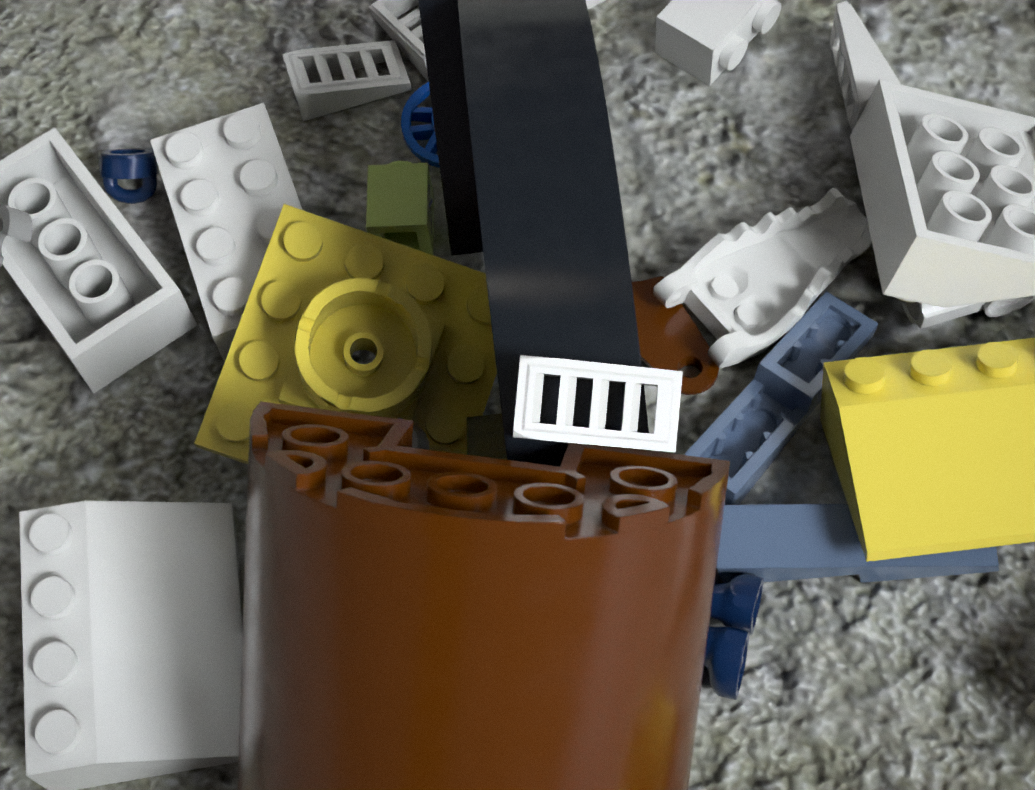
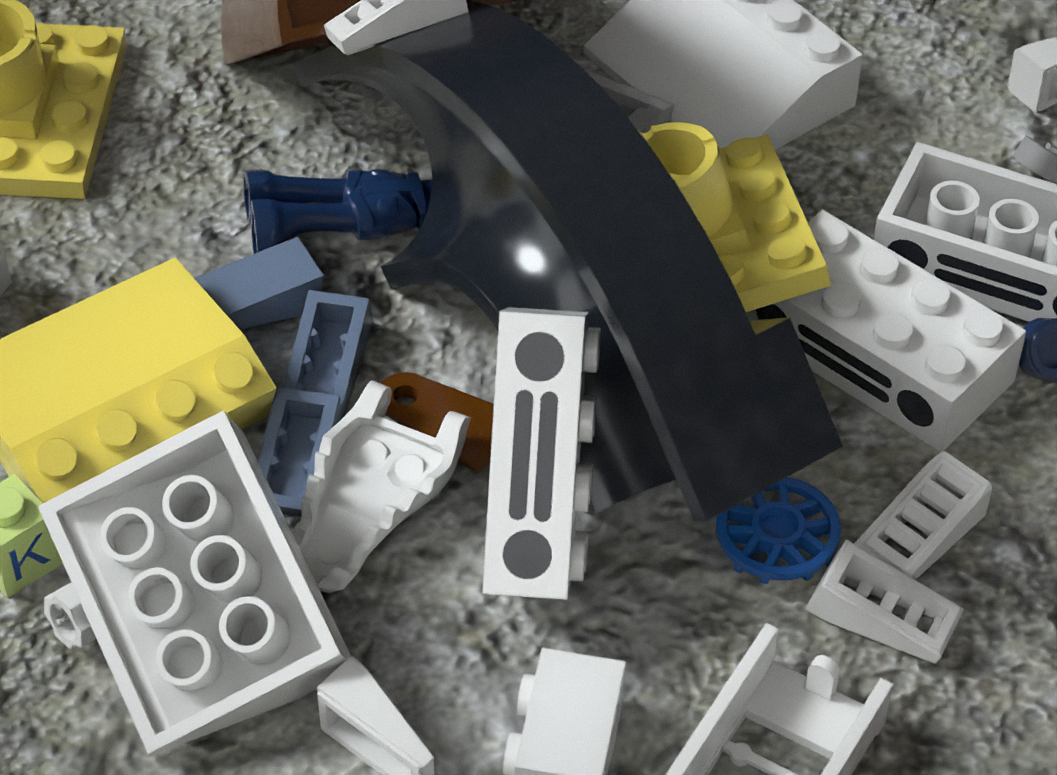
camera: 145 degrees right, 15 degrees down
none -> white brick [483,307,601,600]

